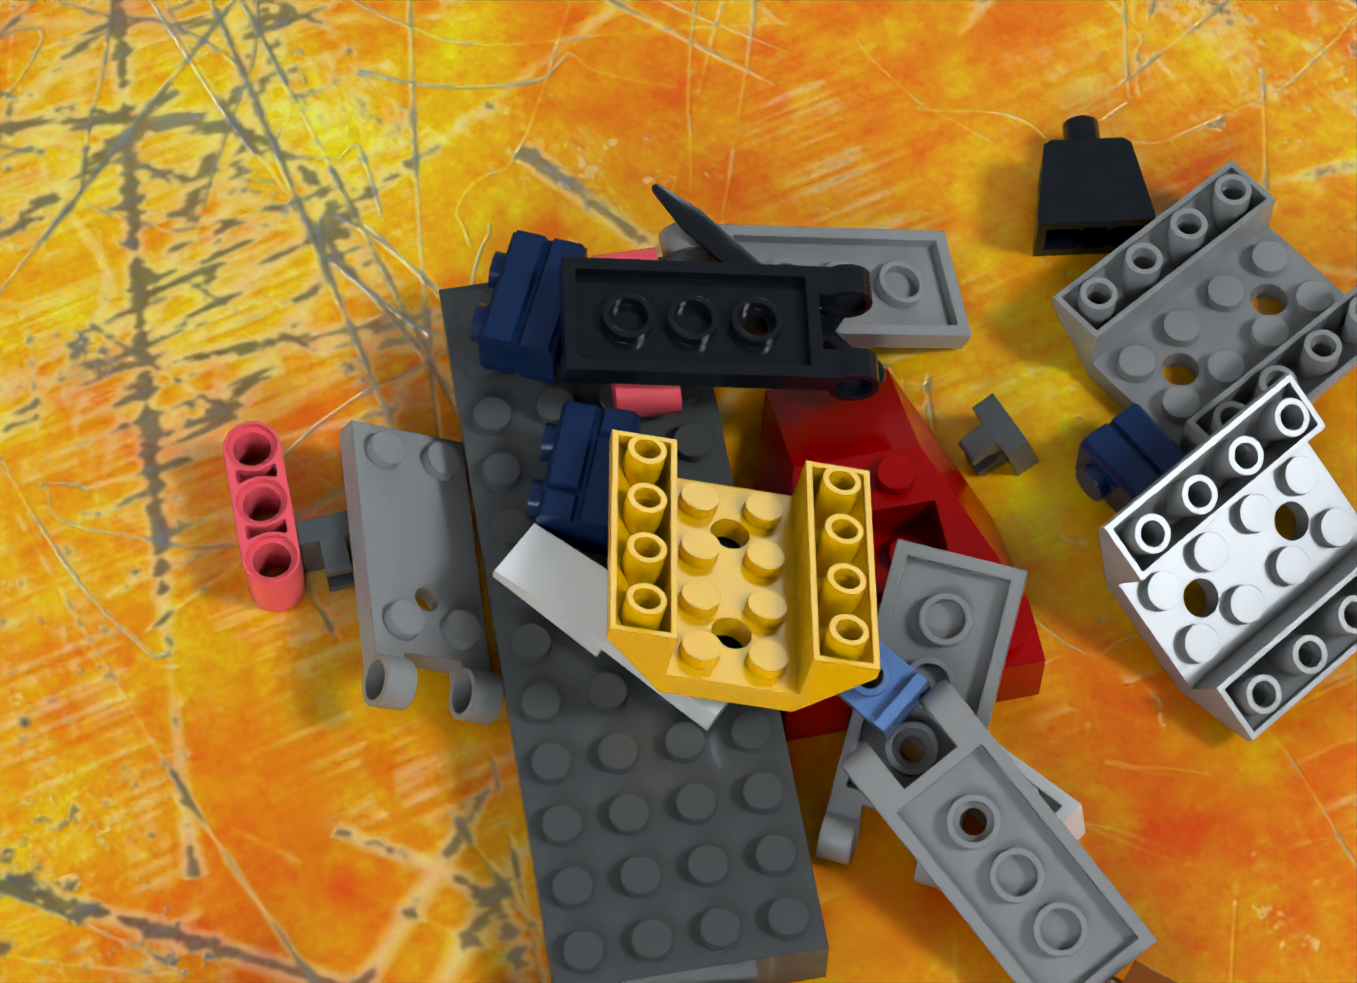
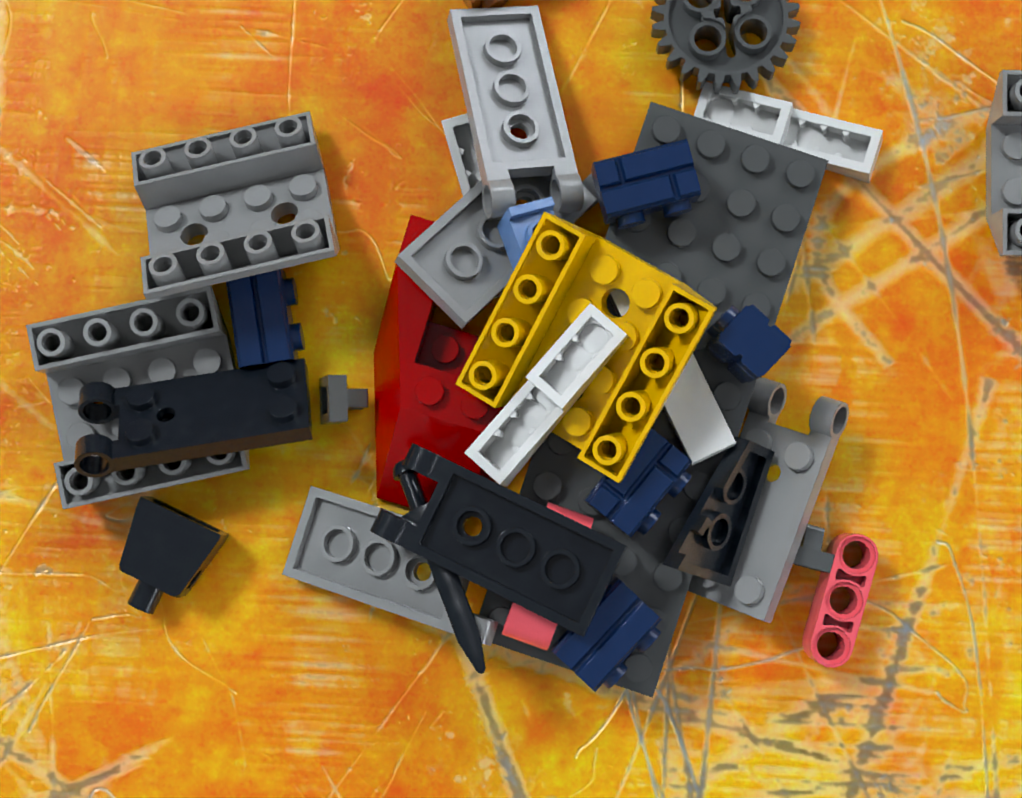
camera: 150 degrees left, 25 degrees up
none -> black hinge [74,358,313,477]
none -> white slope [464,303,629,487]
none -> dark blue brick [591,139,701,229]
none -> black wing [663,436,775,587]
none -> dark blue brick [706,304,792,384]

